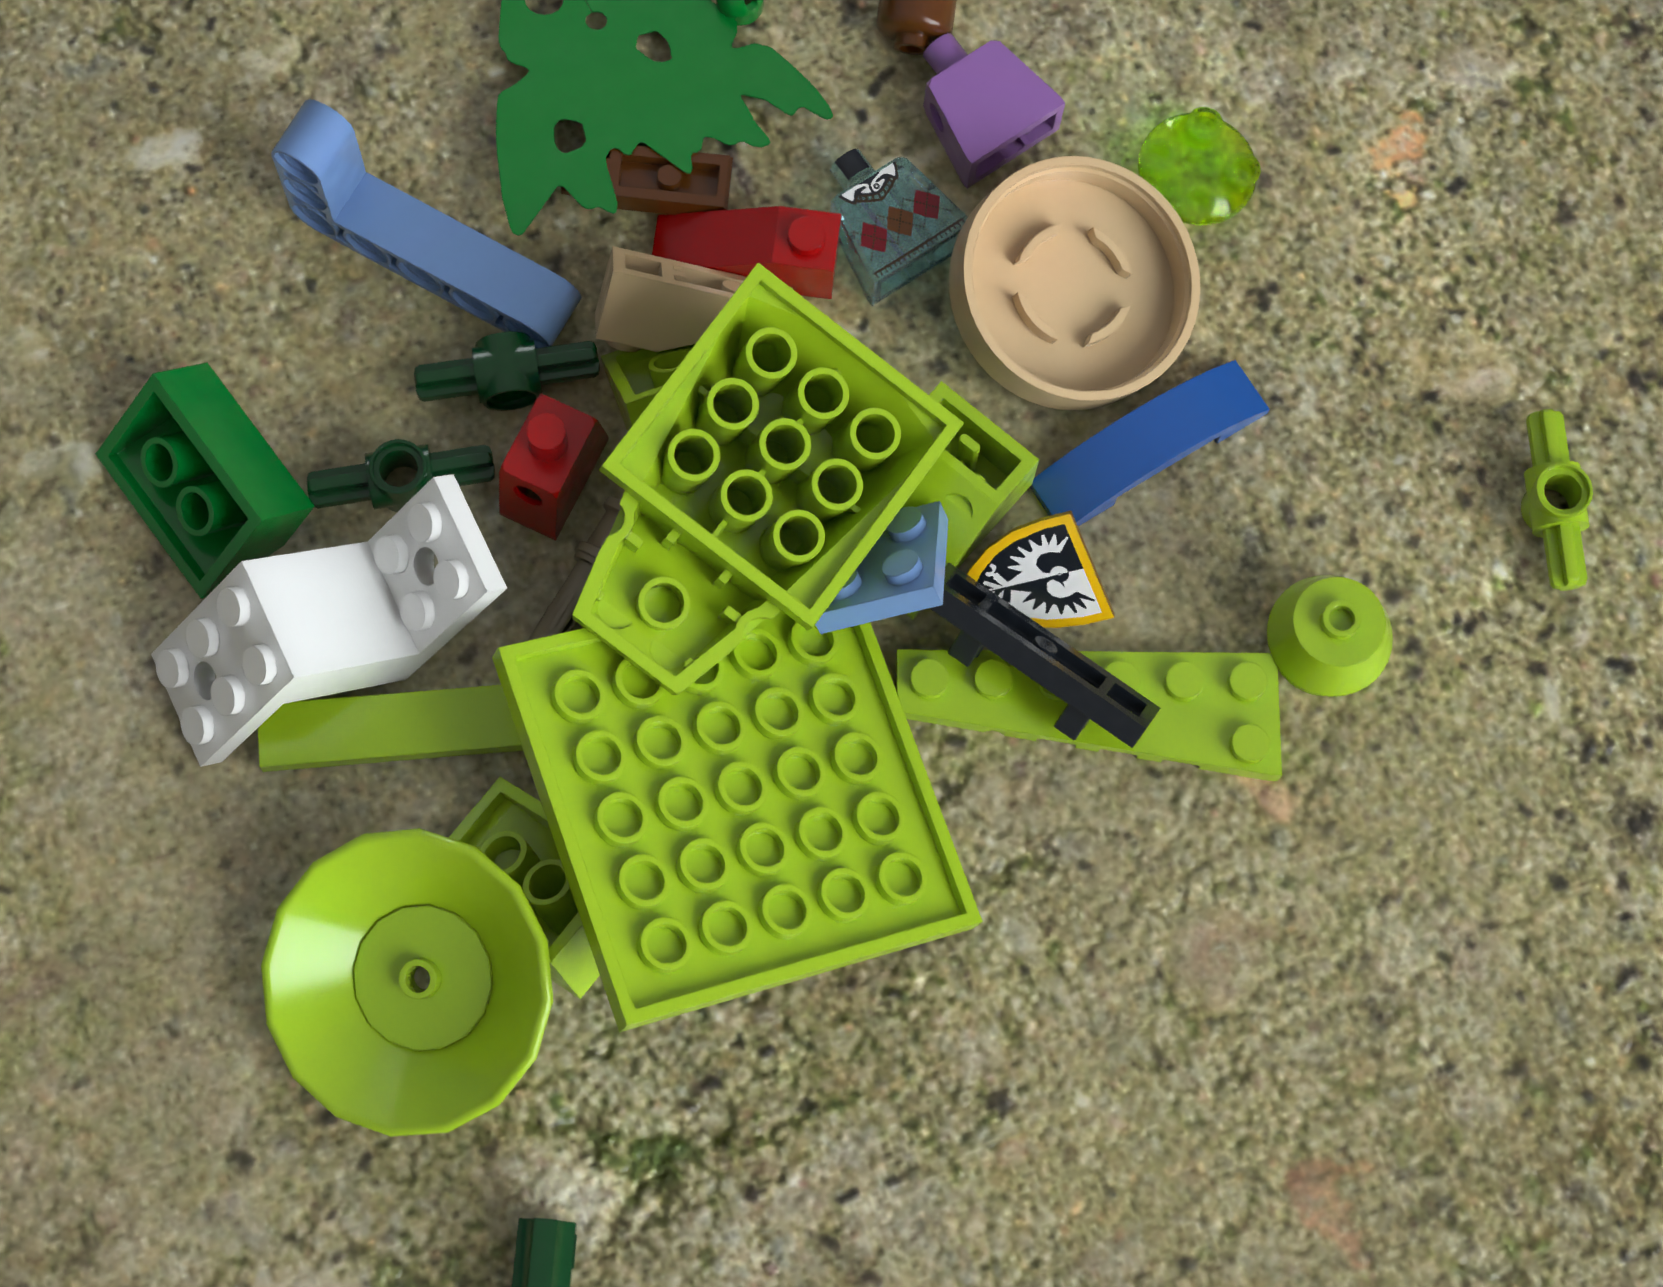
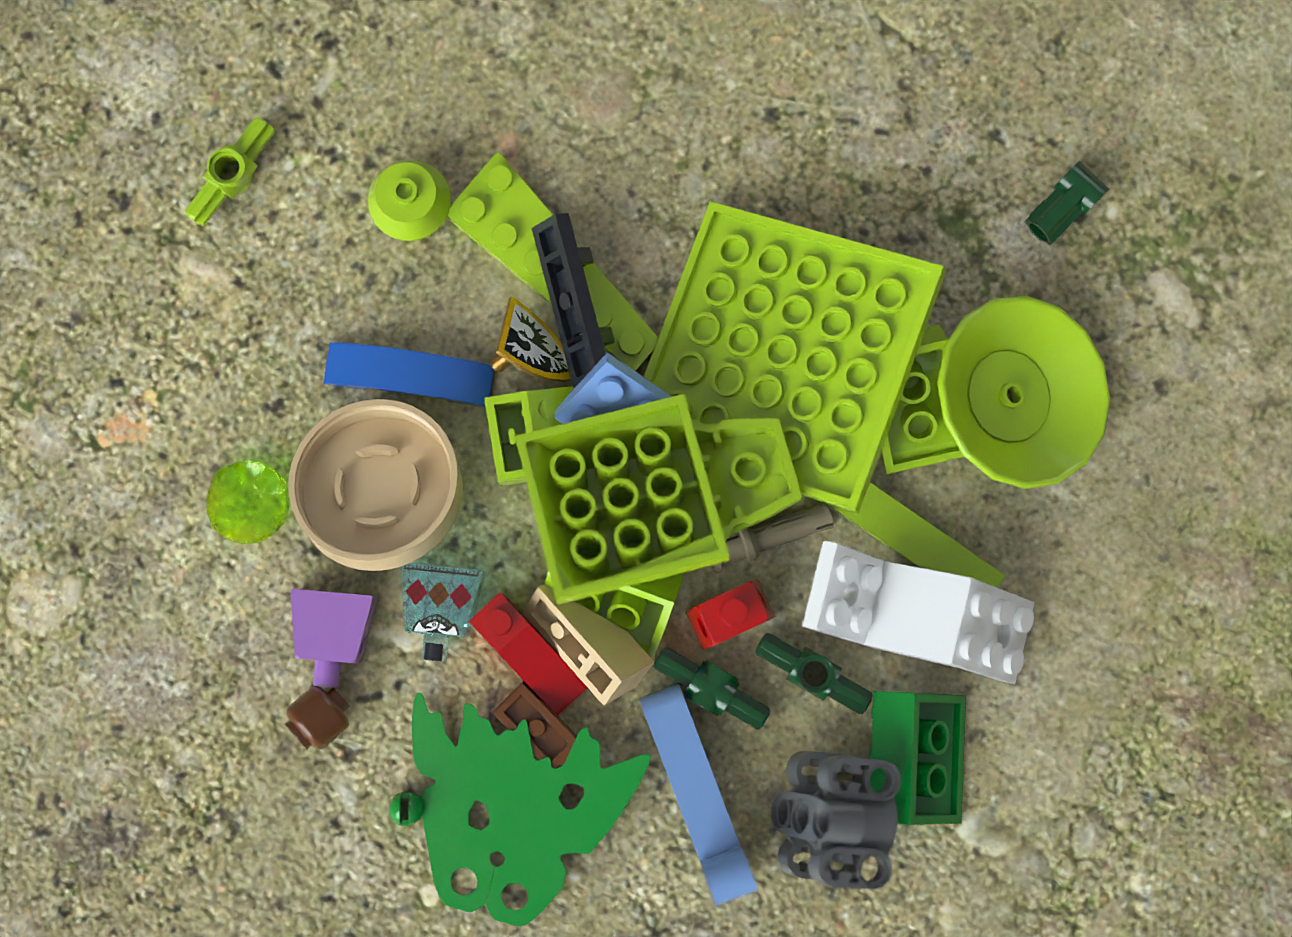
camera: 135 degrees left, 10 degrees up
none -> dark grey piece [771,751,900,890]

